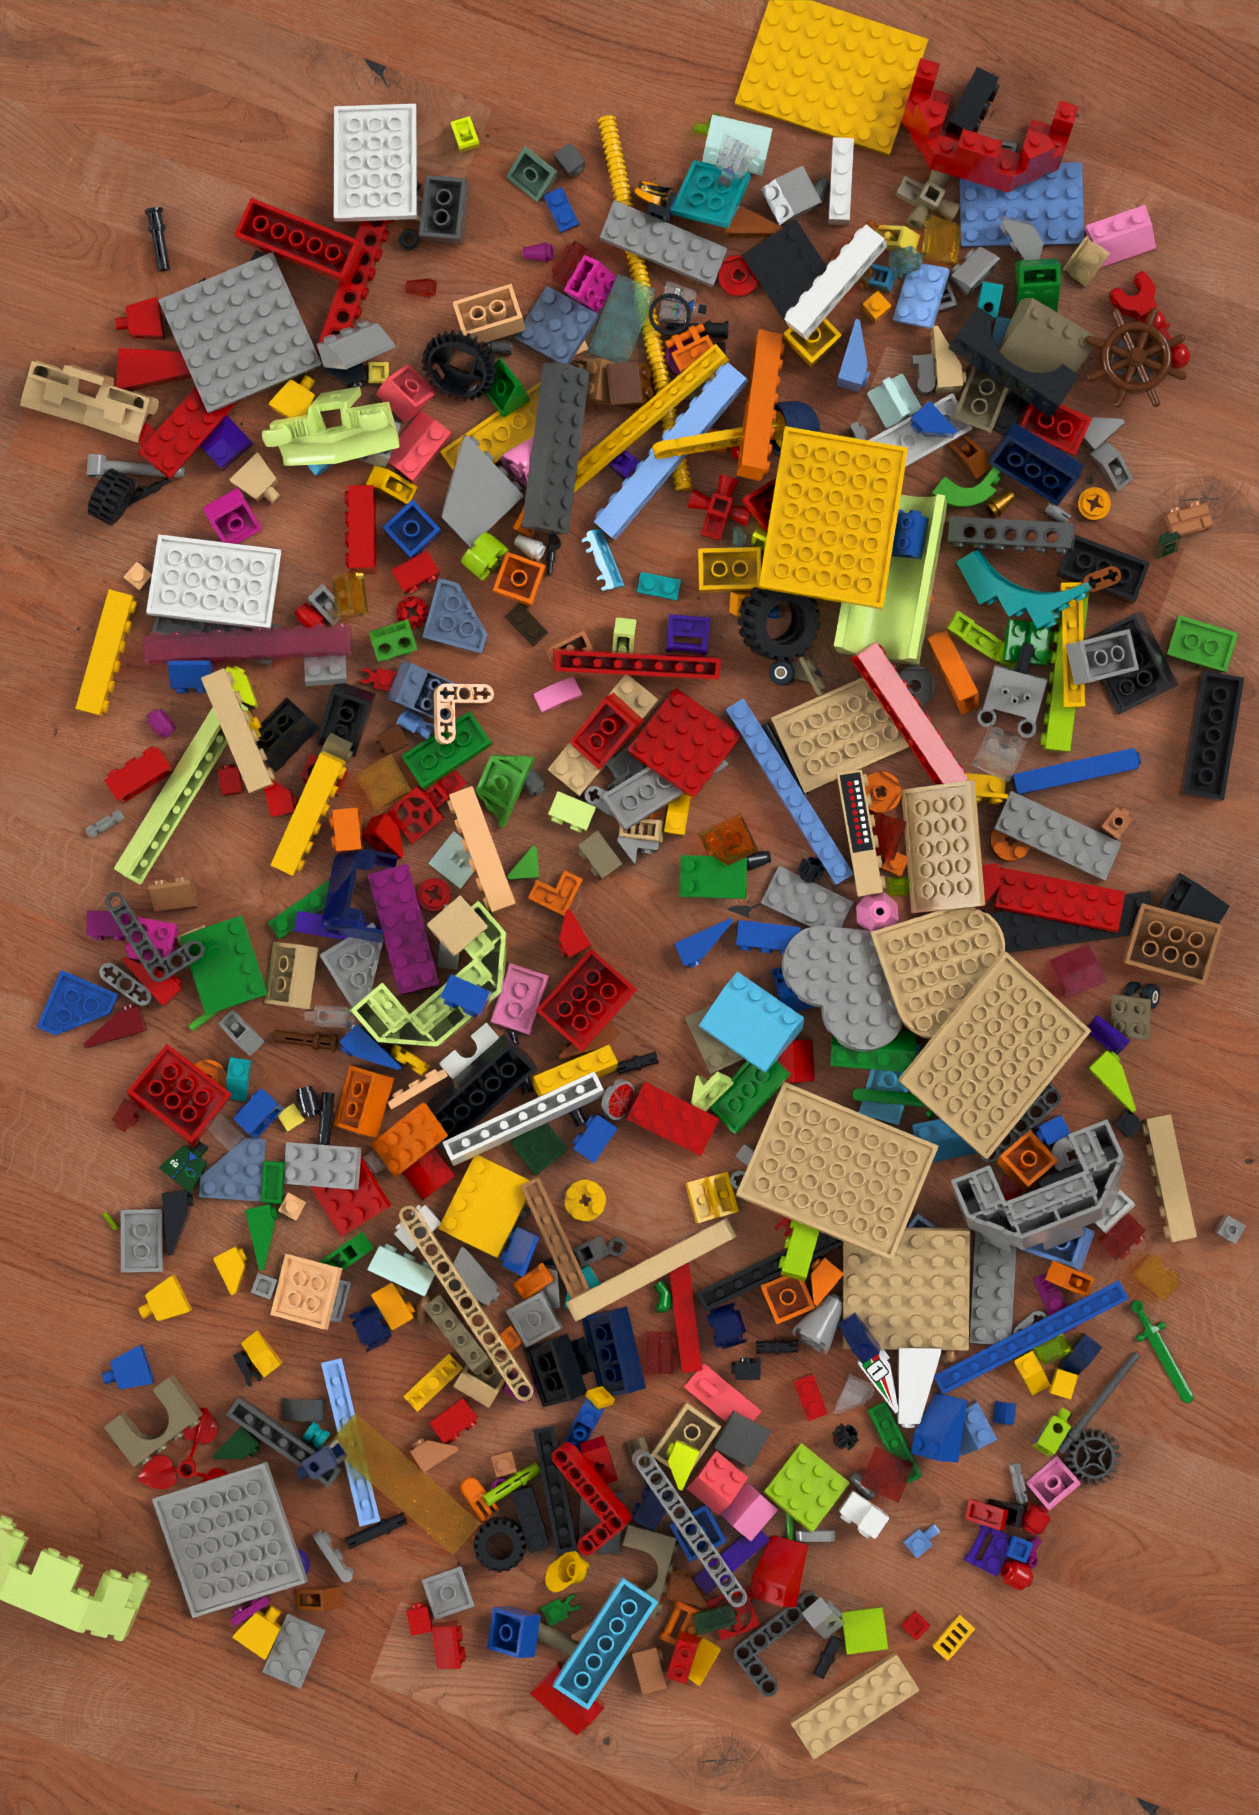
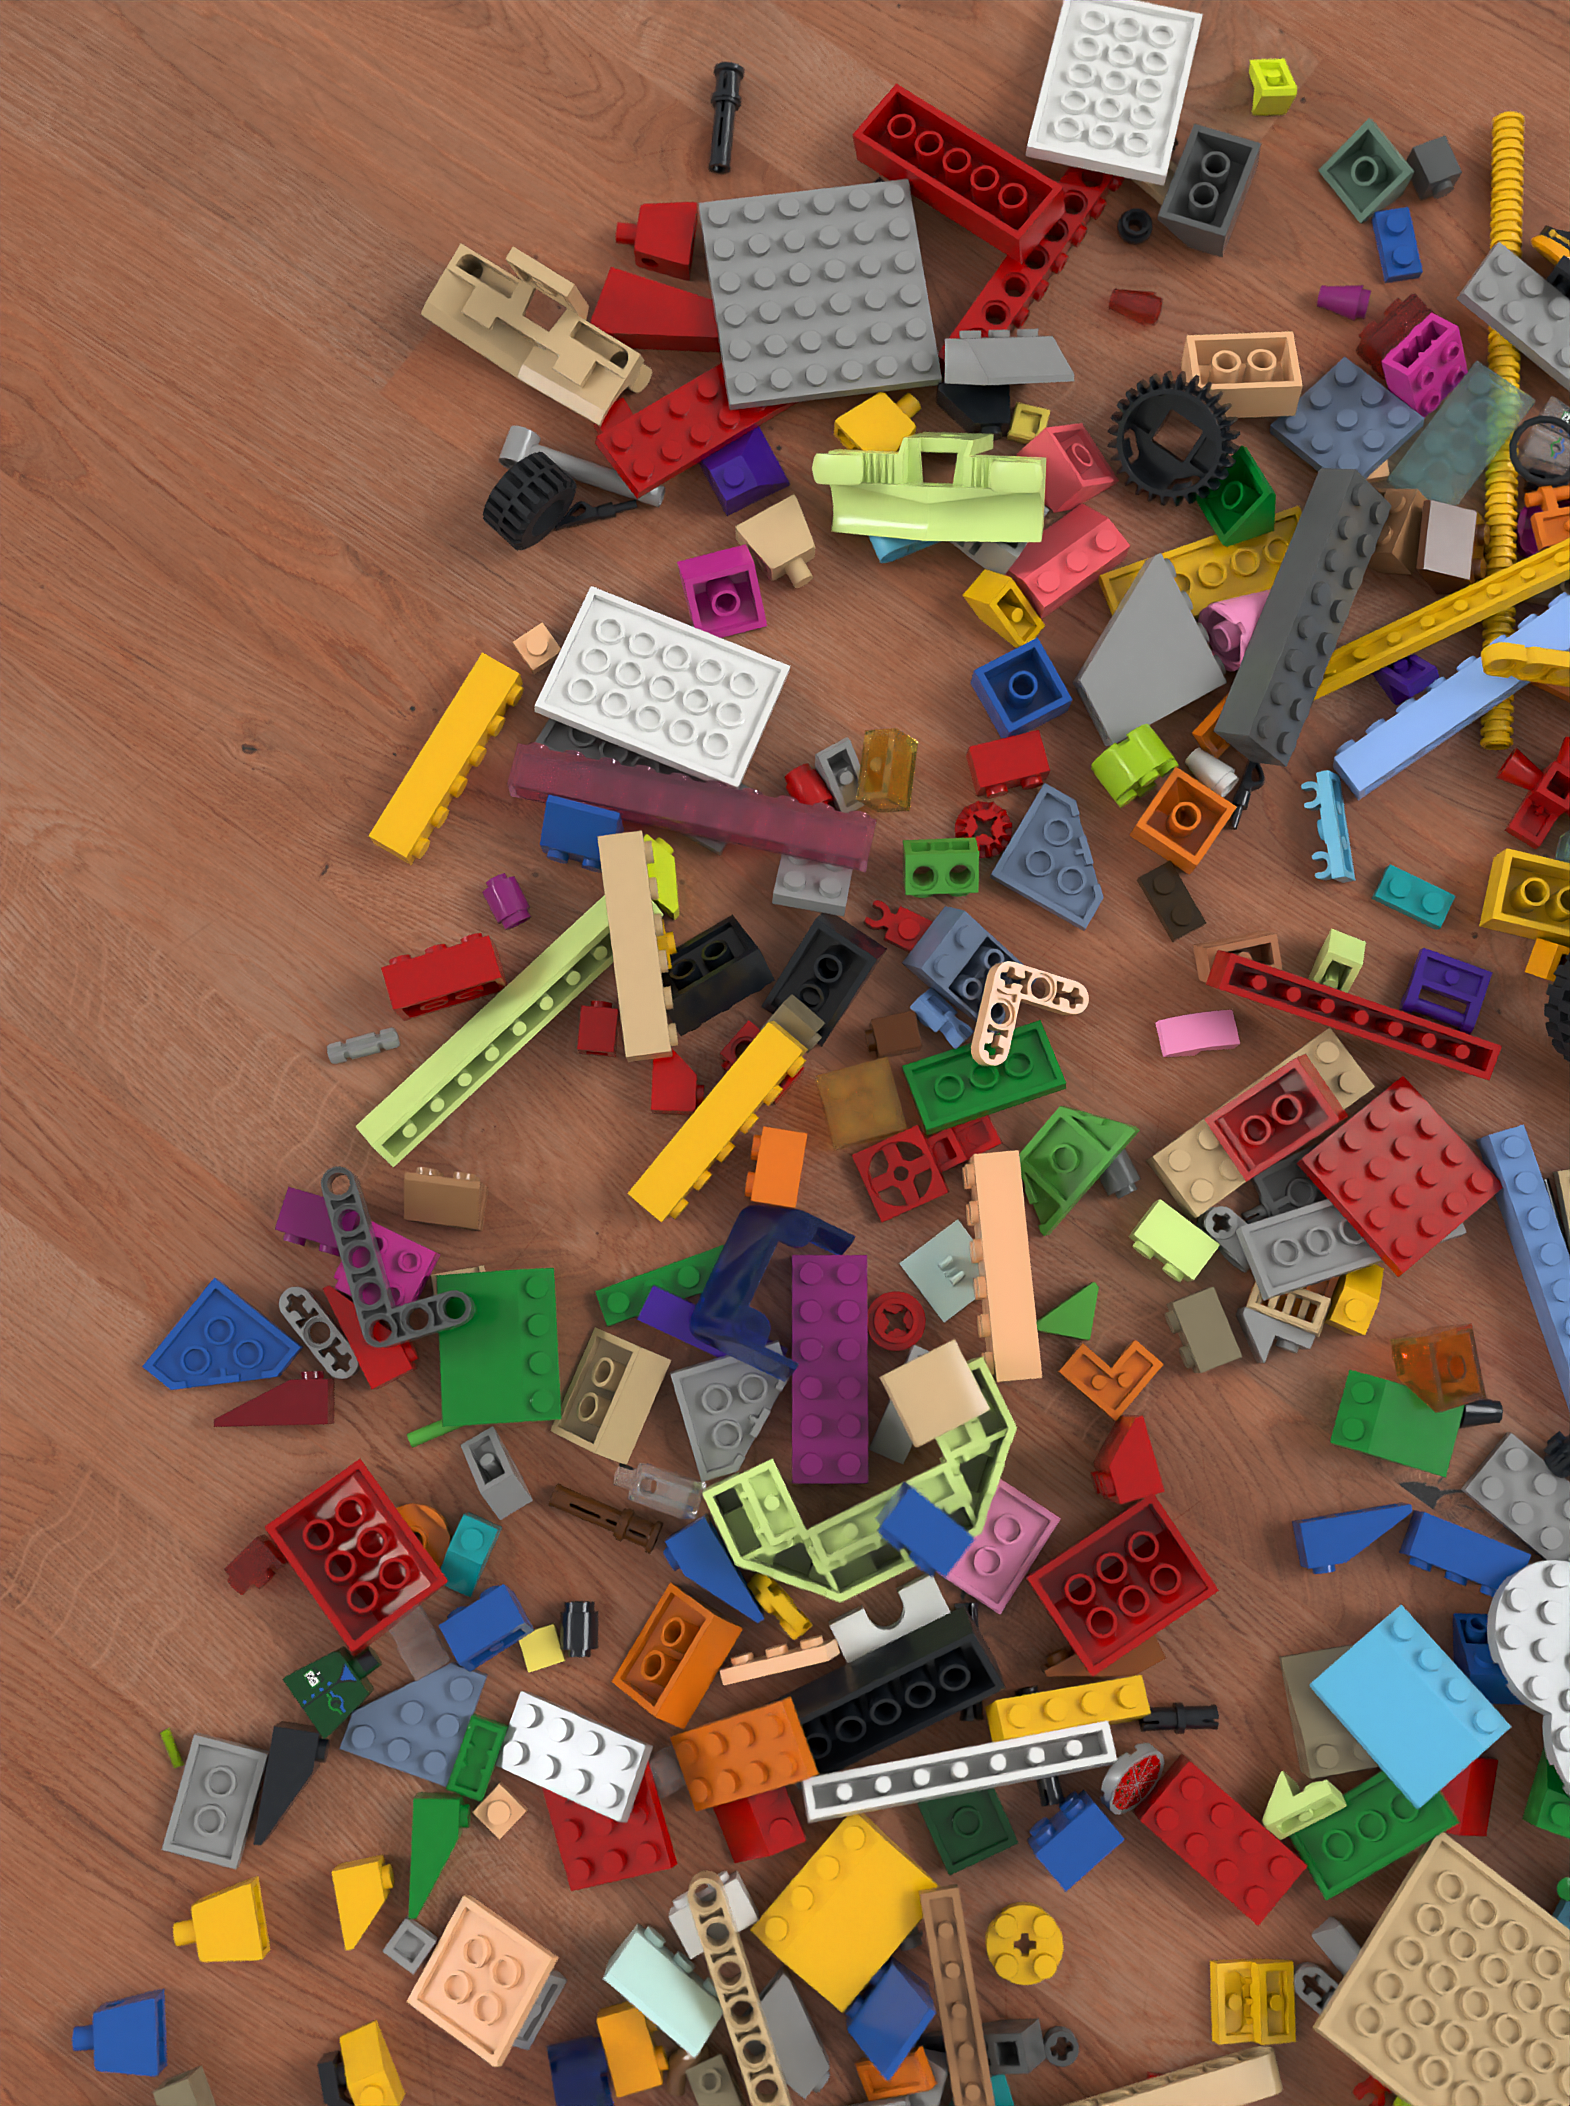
camera: 10 degrees right, 5 degrees down
black pin [317,1092,335,1145] -> none
green slope [320,1231,374,1271] -> none
red brick [345,485,377,574] -> none
red slope [362,813,404,862] -> none
dark grey pin [487,340,513,355] -> none

